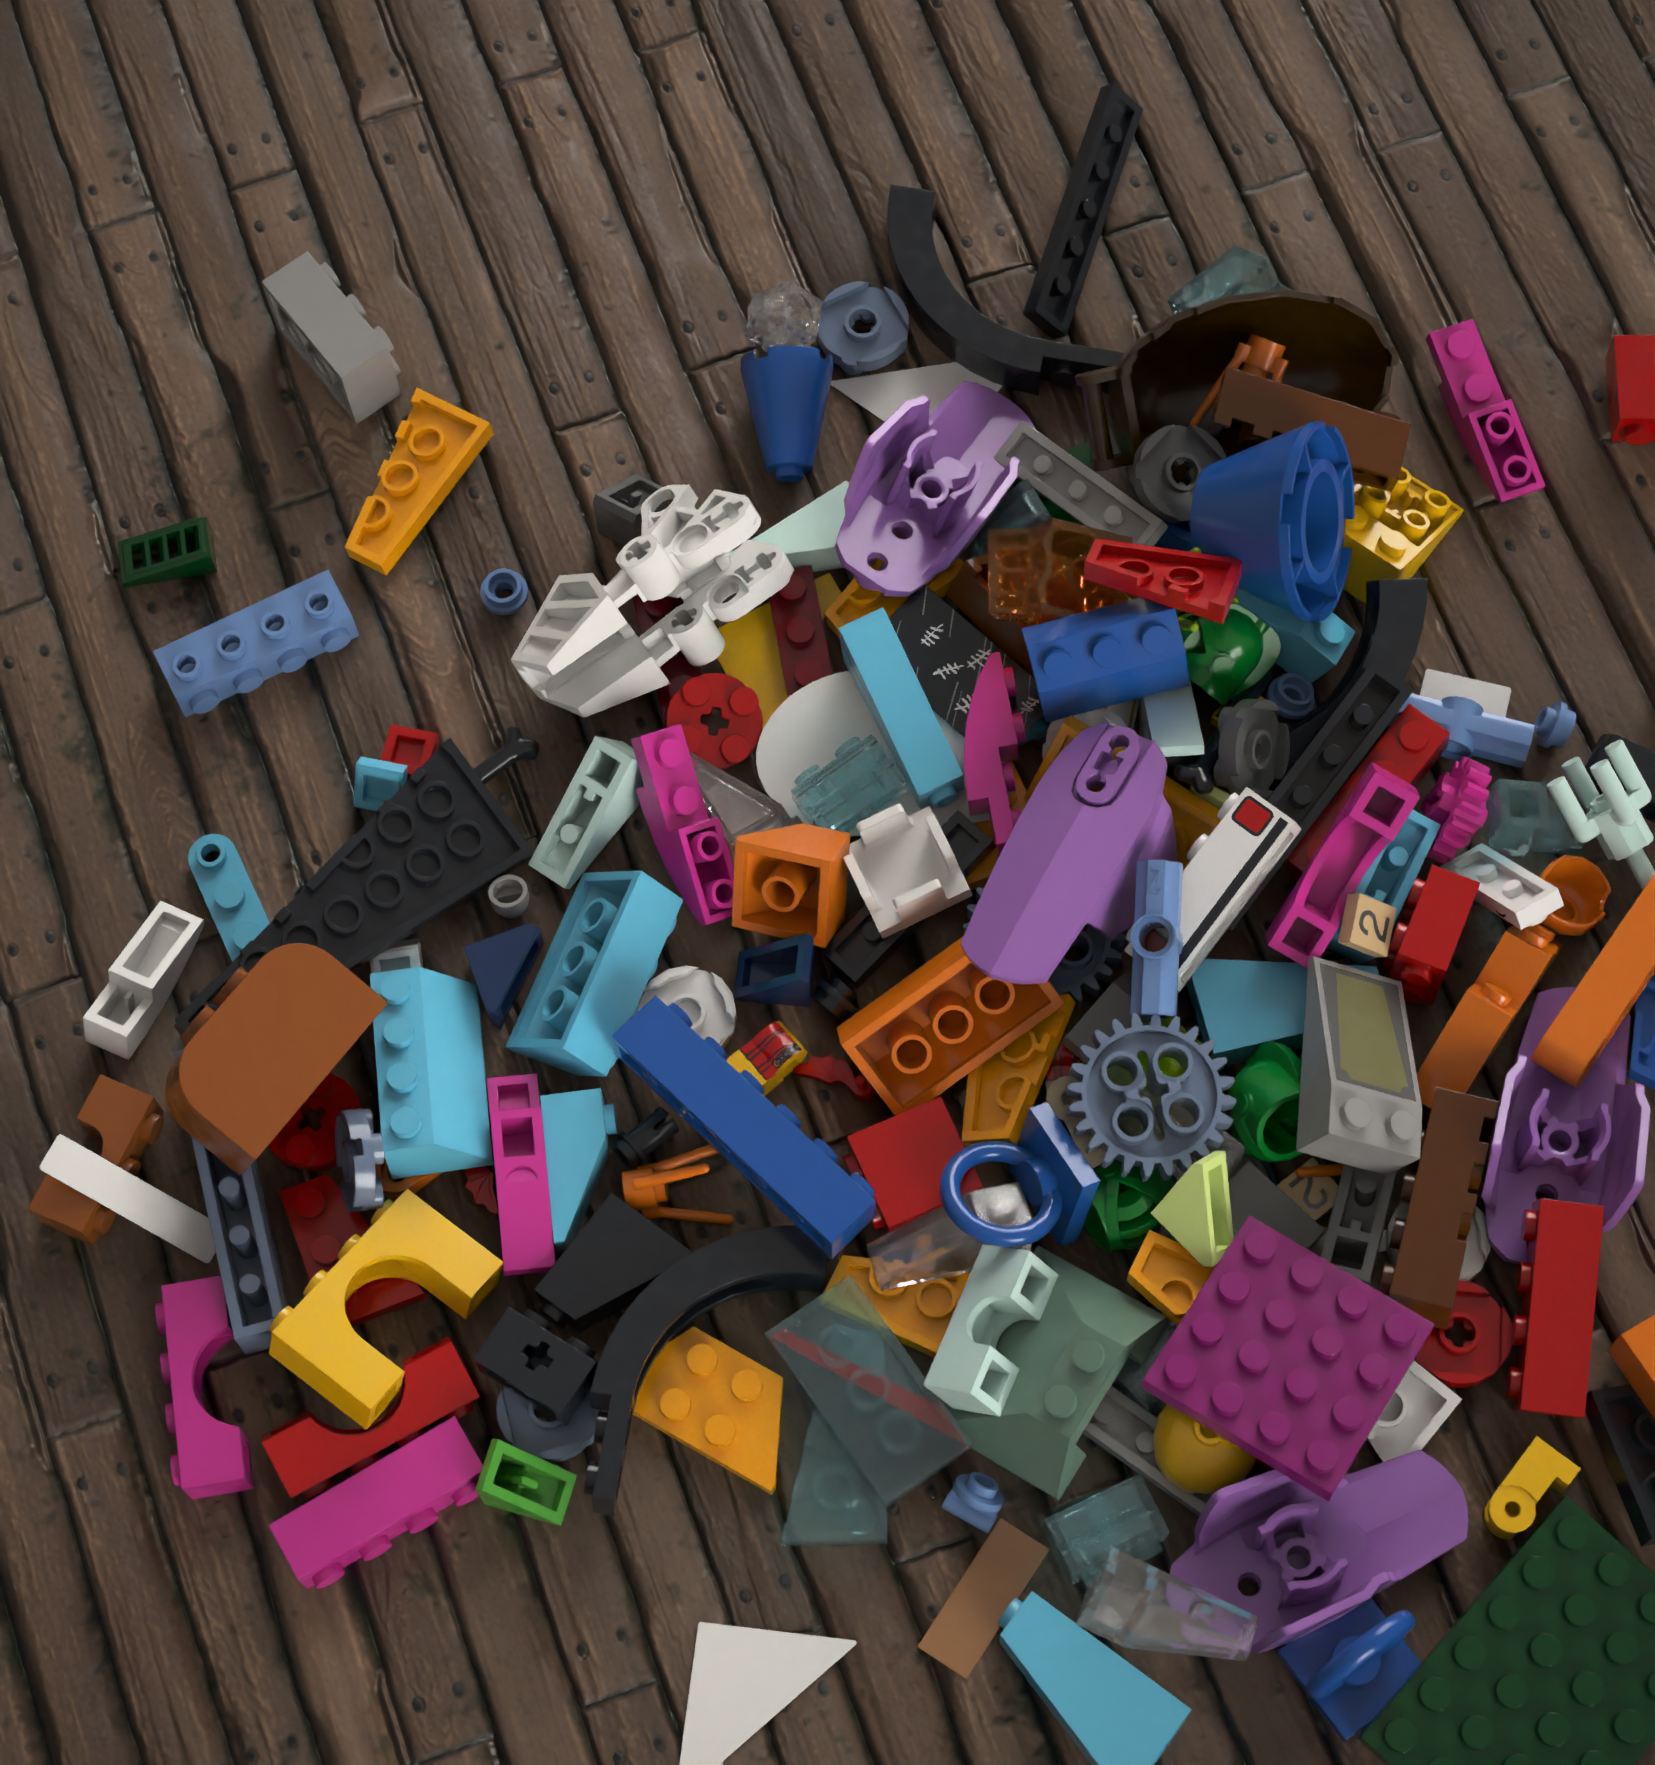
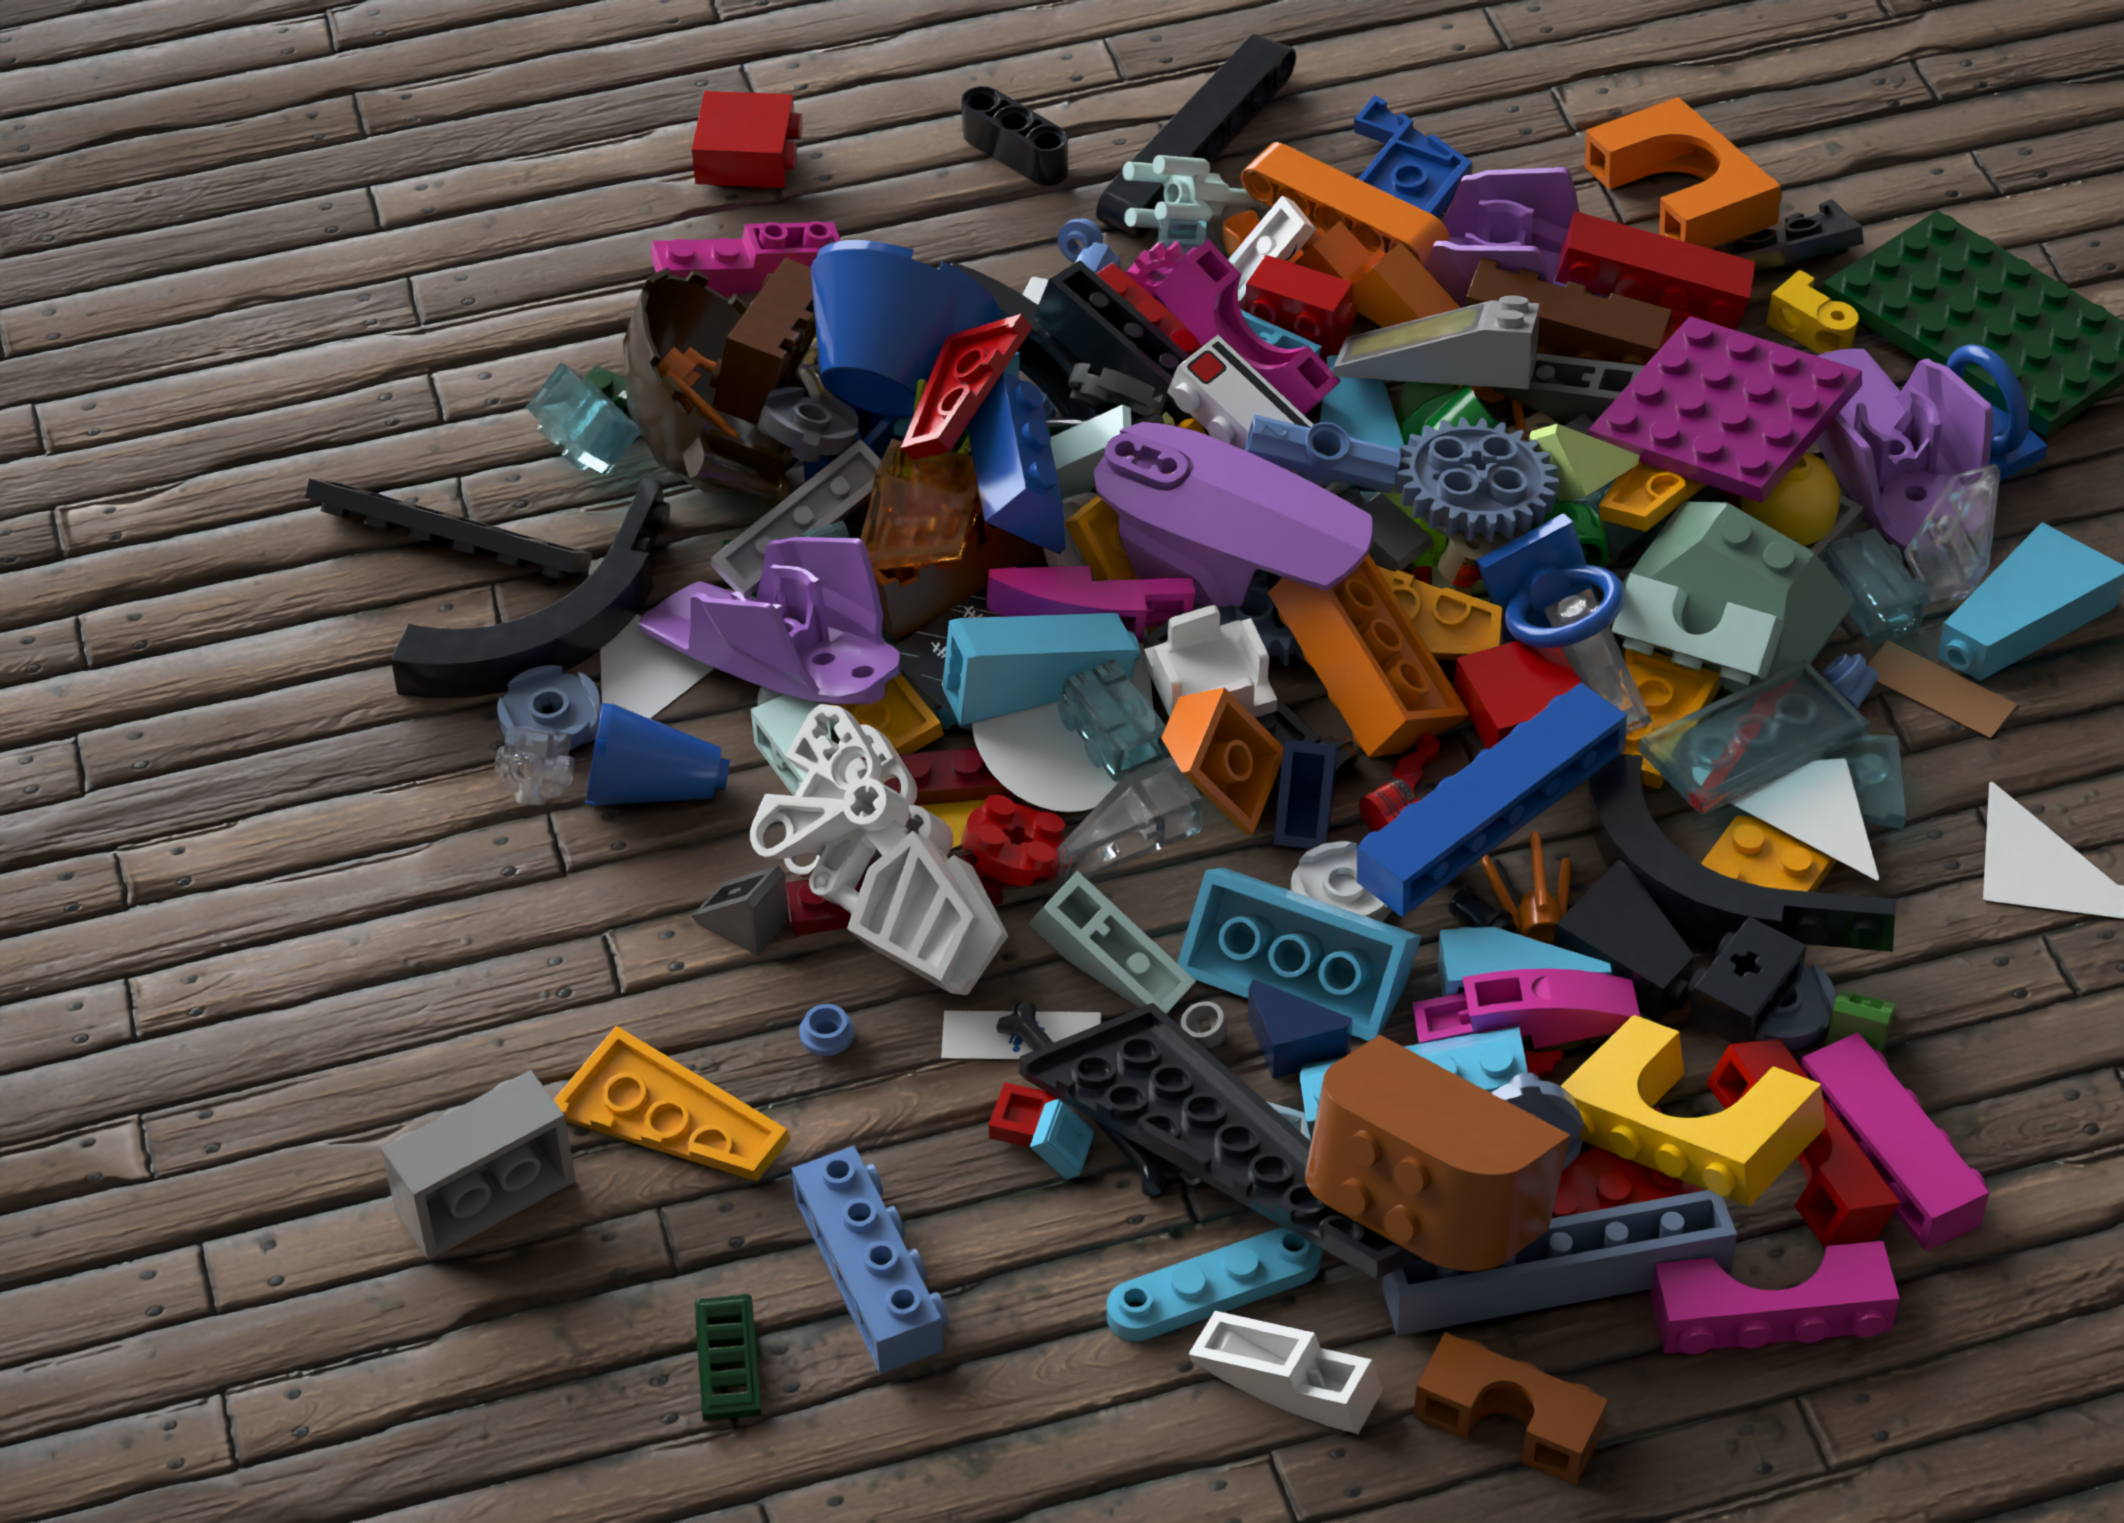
camera: 90 degrees left, 20 degrees down
white sticker [39,1134,216,1263] -> none
dark pink slope [631,724,734,926] -> none
tan tile [1338,893,1397,958] -> none
none -> white sticker [941,1011,1101,1059]
none -> white sticker [1692,758,1879,880]

